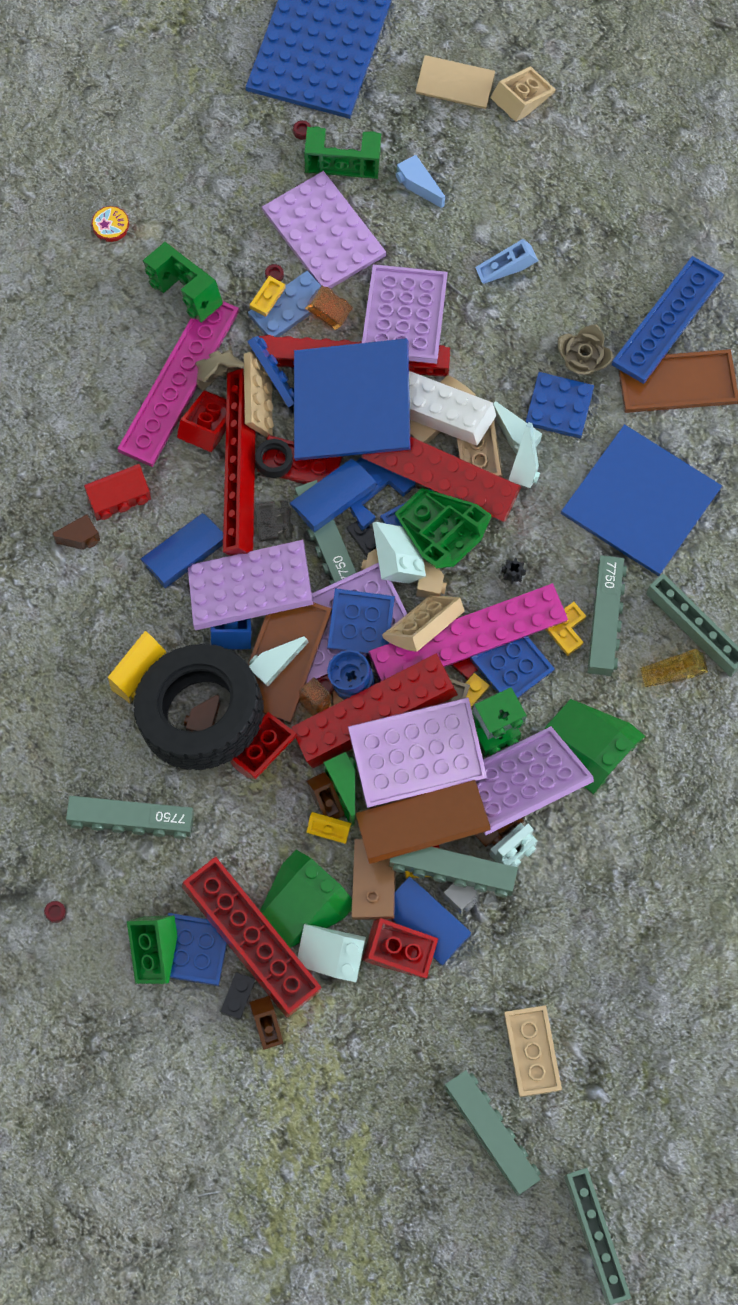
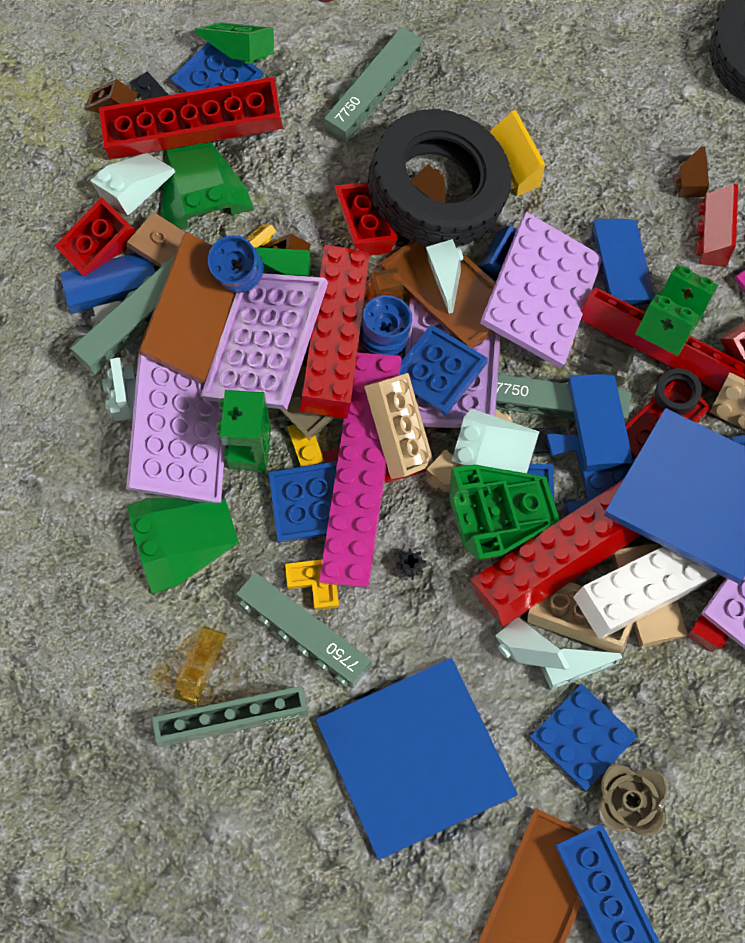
camera: 125 degrees right, 0 degrees up
none -> blue wheel [208,235,264,293]
none -> green plate [636,264,719,356]

